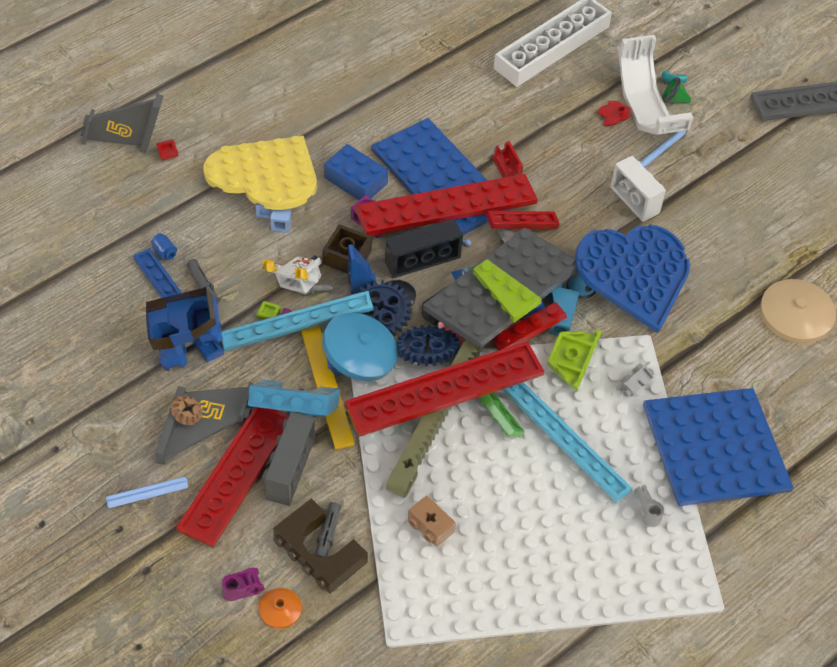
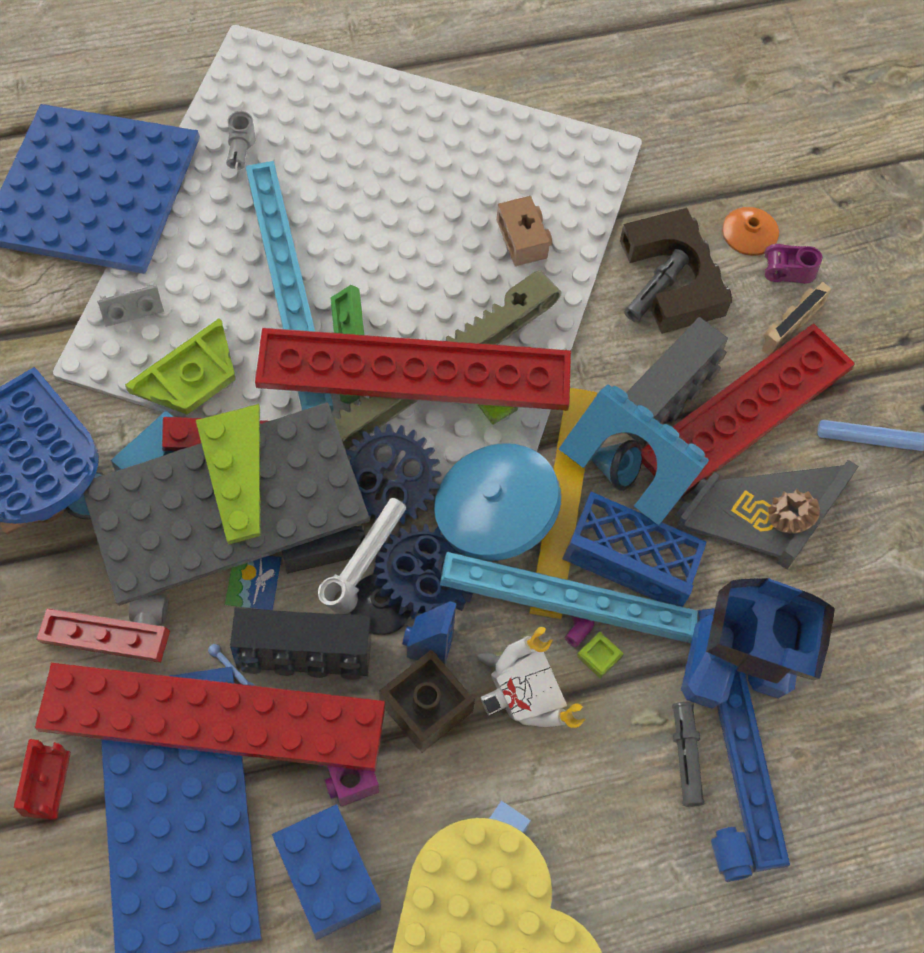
camera: 155 degrees left, 10 degrees up
none -> white axle [318,498,406,614]
none -> blue fence [562,491,707,607]
none -> tan plate [762,282,832,356]

